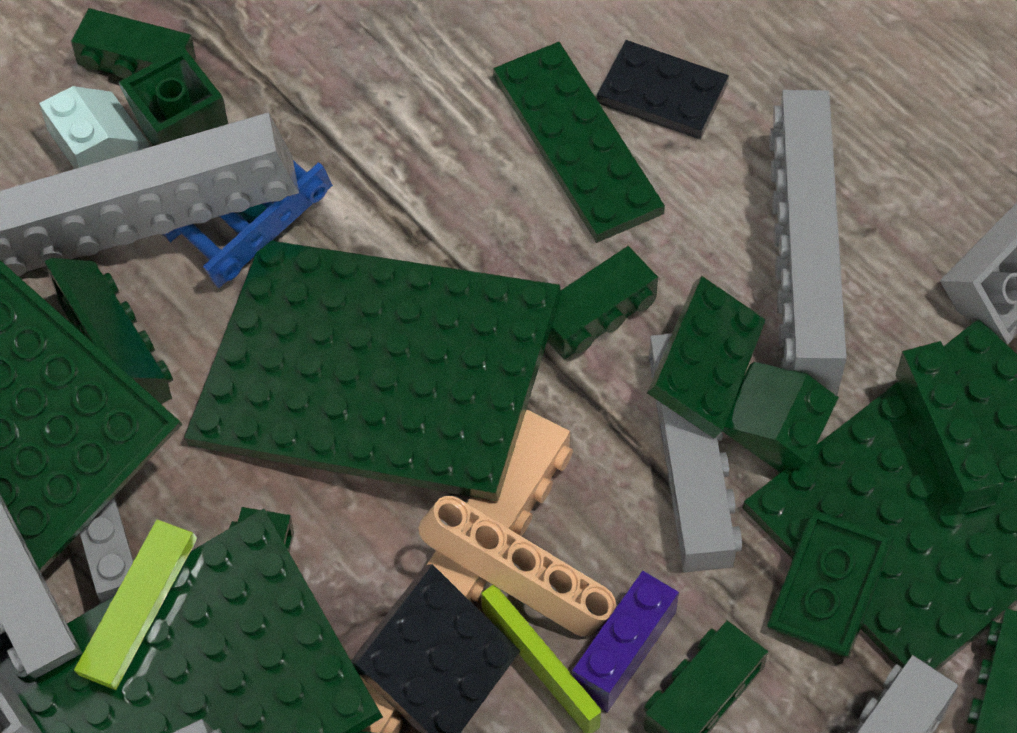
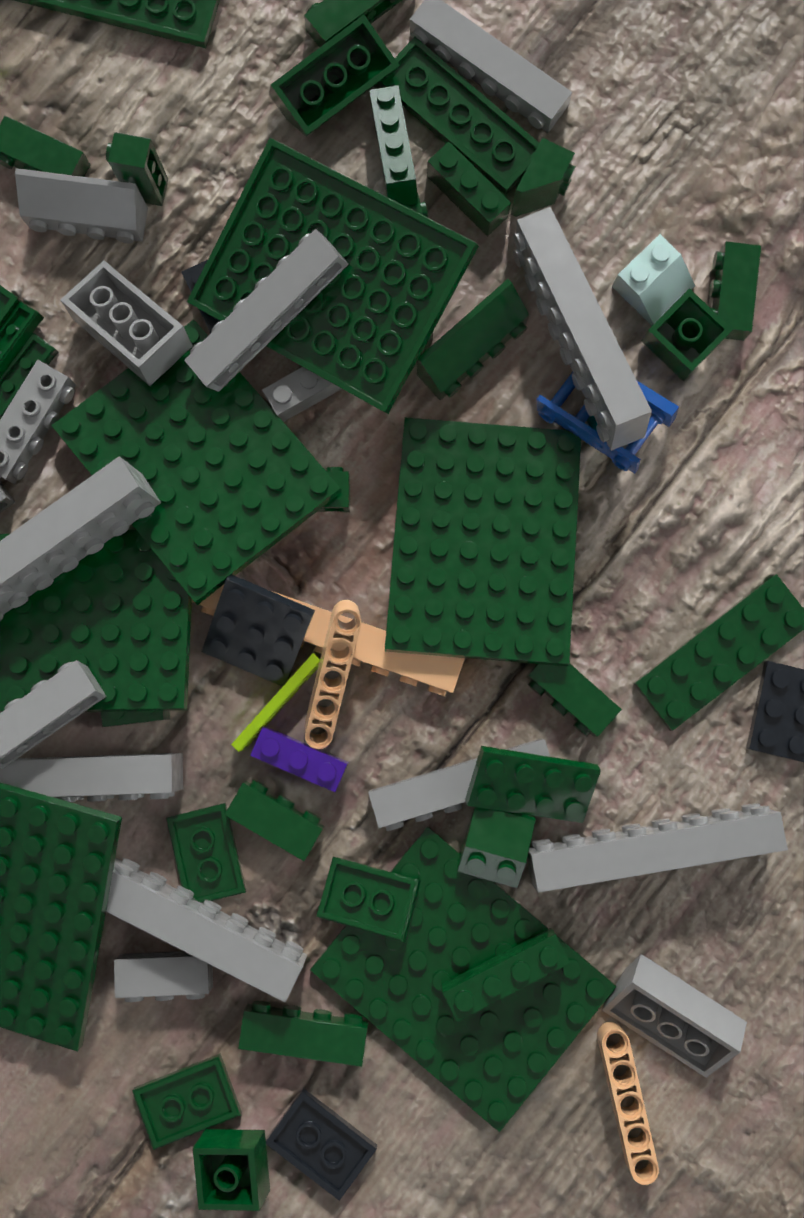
camera: 80 degrees right, 25 degrees up
lime tile [74,519,197,690] -> none

